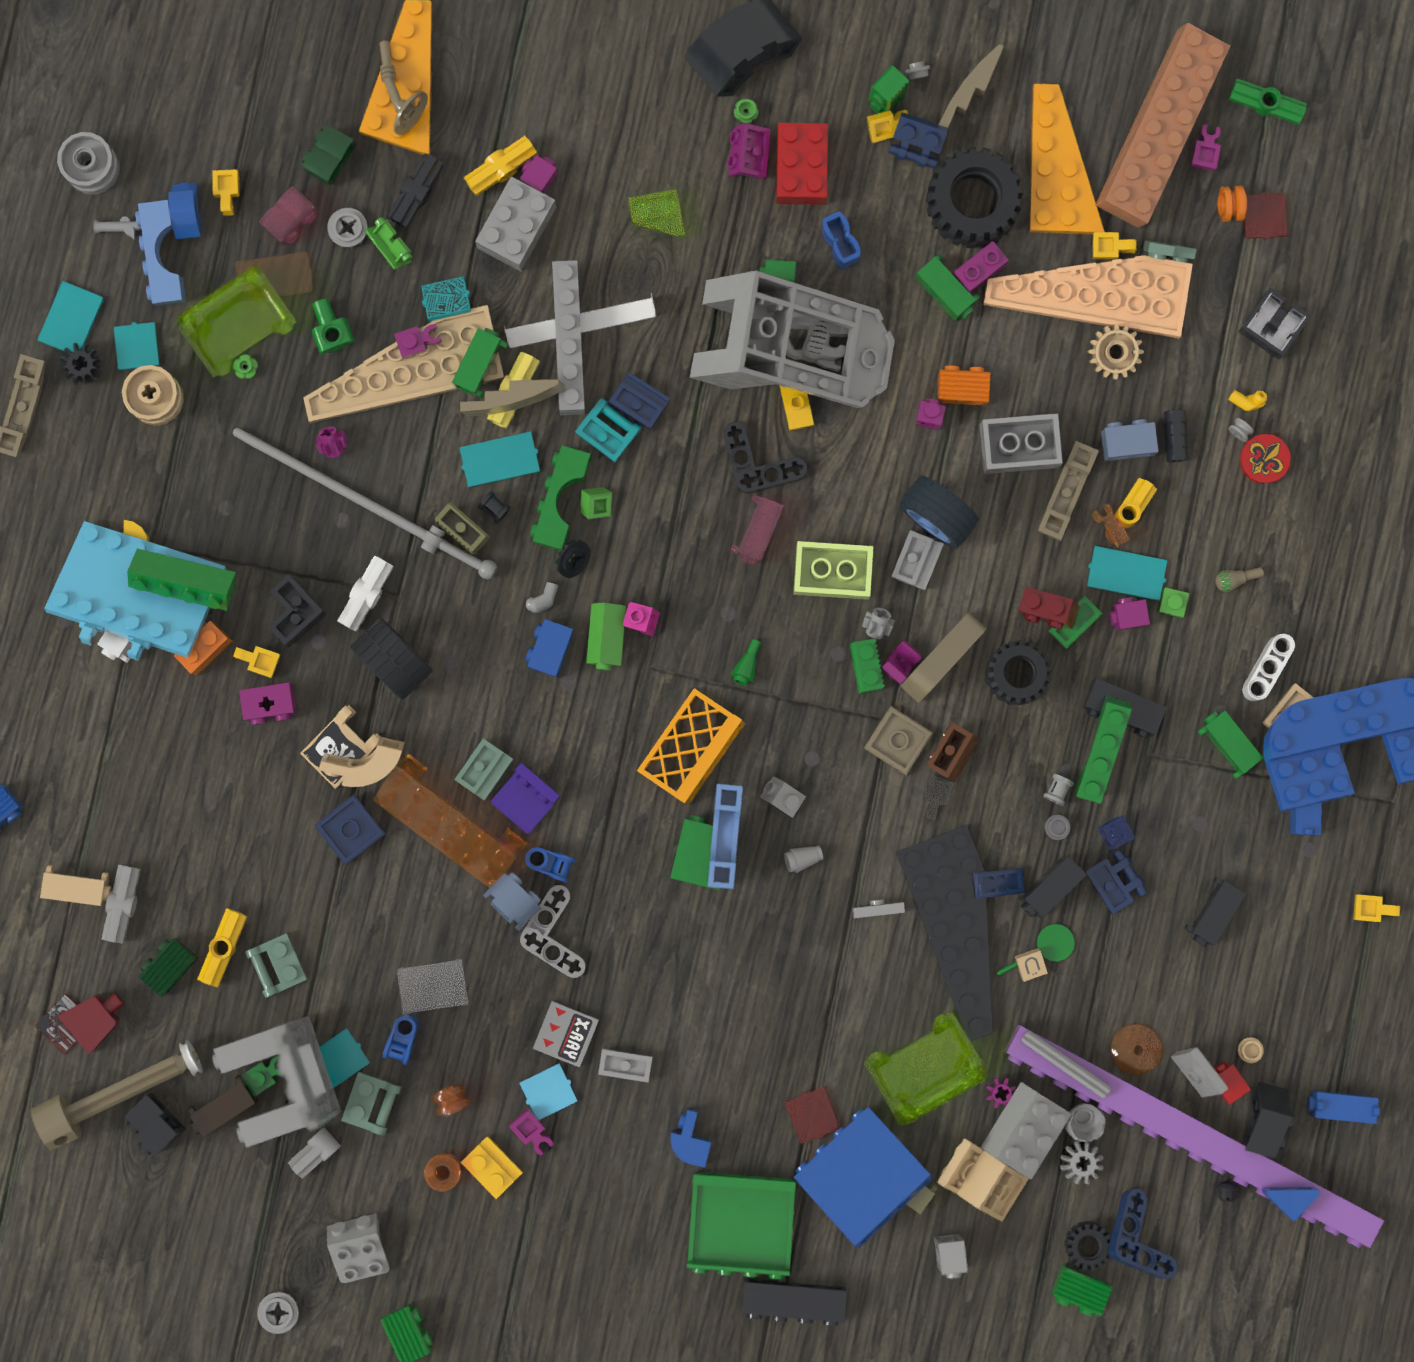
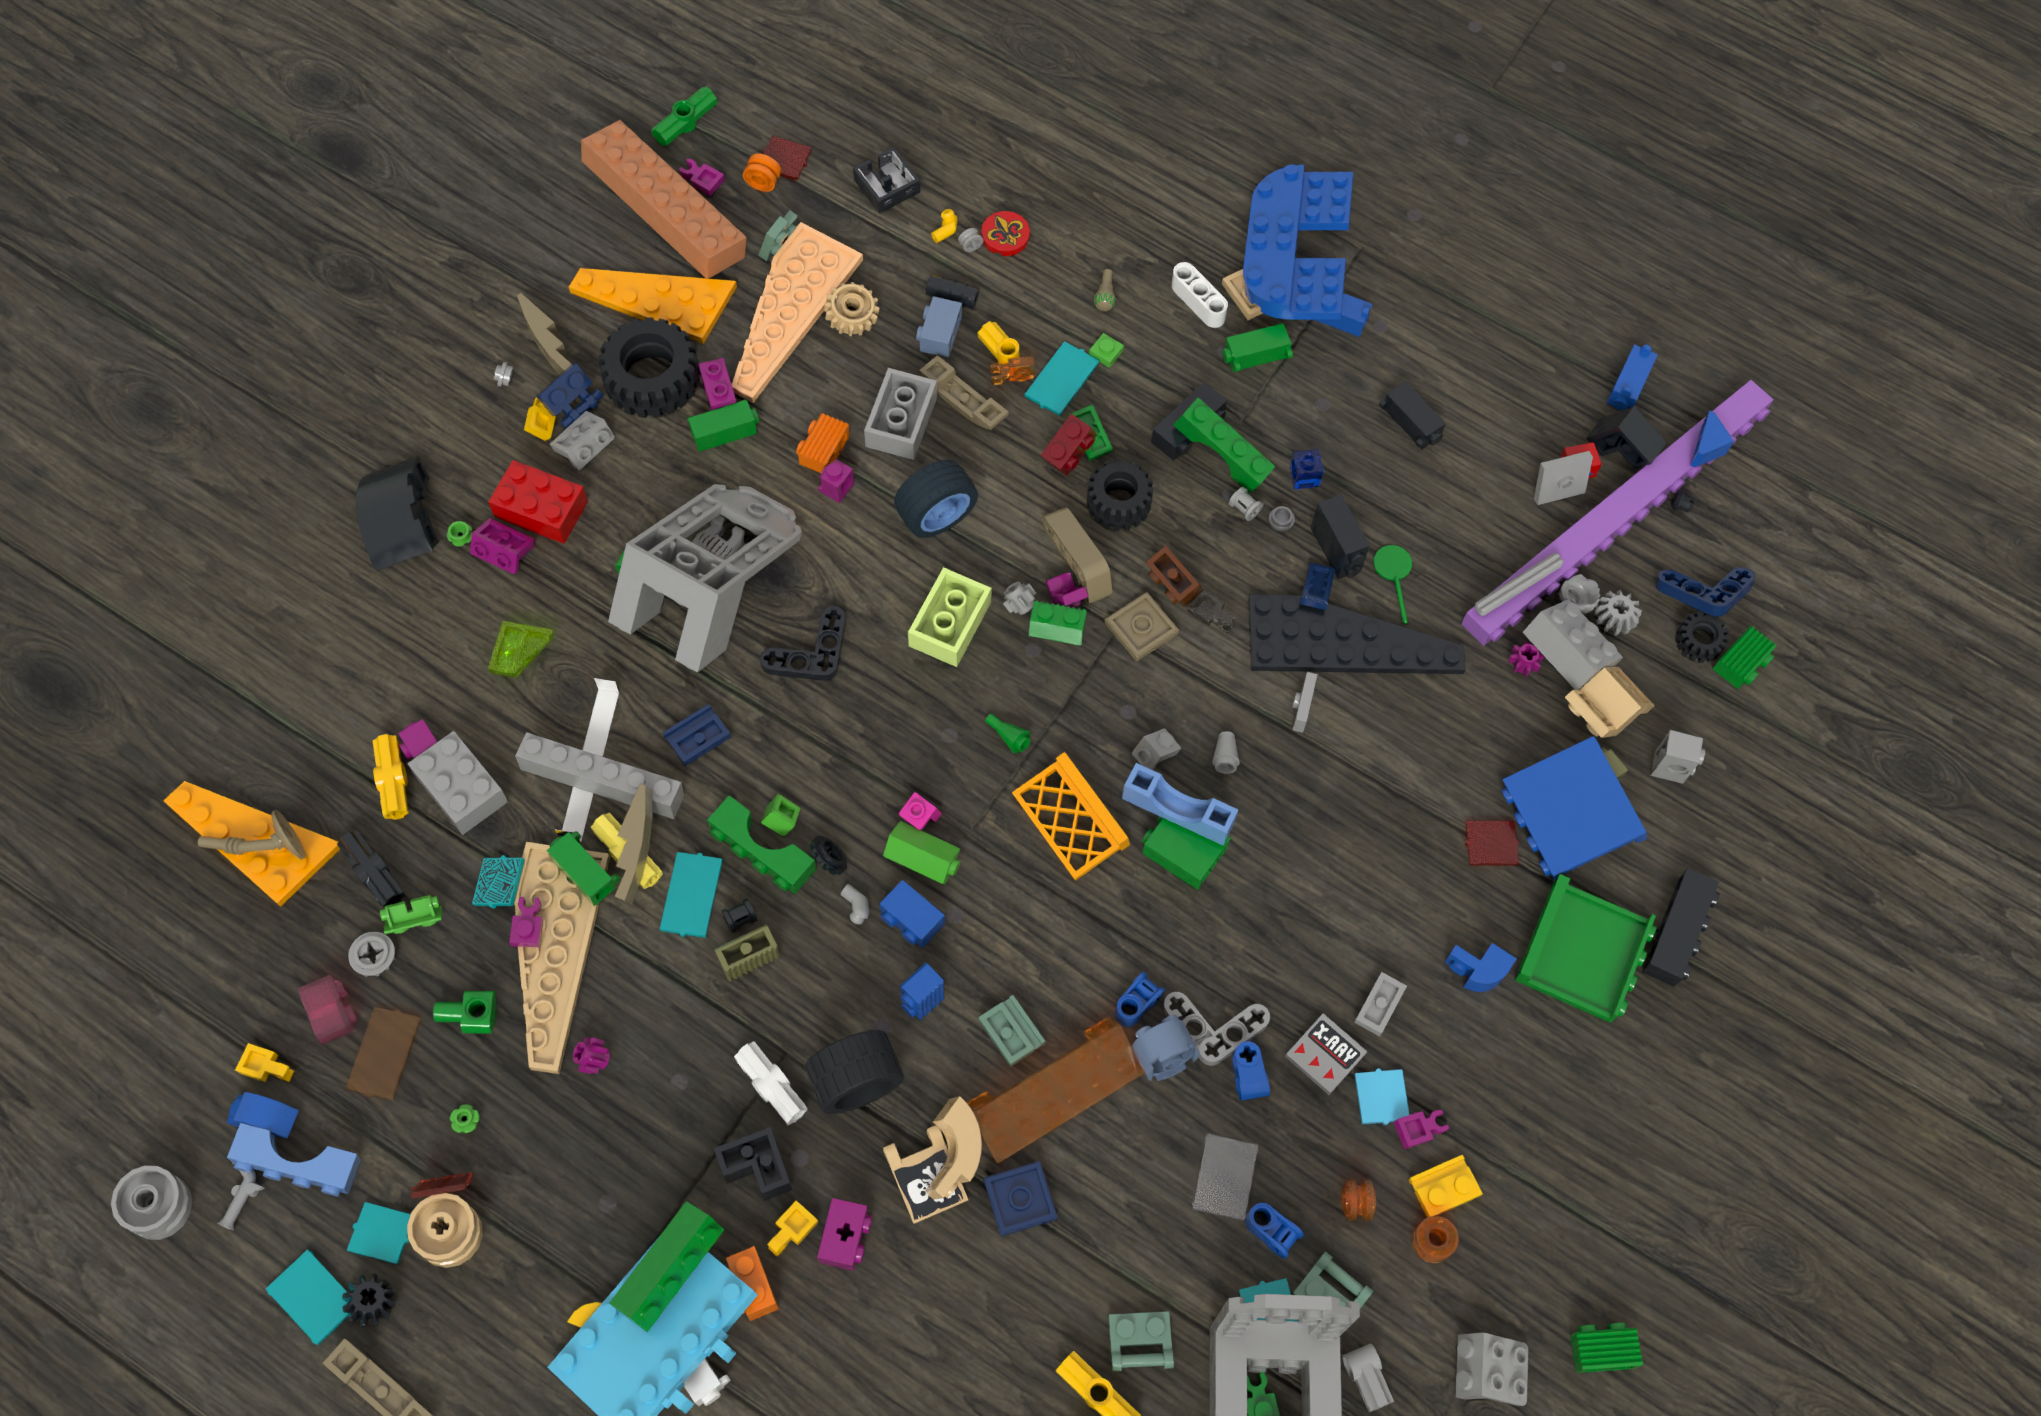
camera: 70 degrees left, 20 degrees down
clear neon green windscreen [175,265,297,378] -> none
light grey bar [233,428,497,579] -> none
dark green brick [302,125,356,186] -> none
dark purple bracket [491,763,561,834] -> none
teal plate [575,398,642,463] -> none
clear pink brick [731,495,784,565] -> none
yellow plate [779,385,814,431] -> none
blue brick [822,211,860,270] -> none
clear neon green windscreen [864,1012,987,1126] -> none
green brick [869,65,909,114] -> none
light grey plate [891,530,944,591] -> none
tan tile [1015,948,1047,982] -> none
dark blue plate [1084,849,1148,915] -> none
yellow plate [1093,232,1136,259] -> none
magenta brick [1109,597,1150,631] -> none
clear orange dish [1111,1024,1162,1075] -> none
tan plate [1238,1037,1264,1063] -> none
yellow plate [1353,894,1400,922] -> none
none -> clear red piece [411,1172,473,1199]
none -> light grey bracket [550,411,614,470]
none -> blue brick [900,963,944,1020]
none -> blue piece [1232,1041,1270,1101]

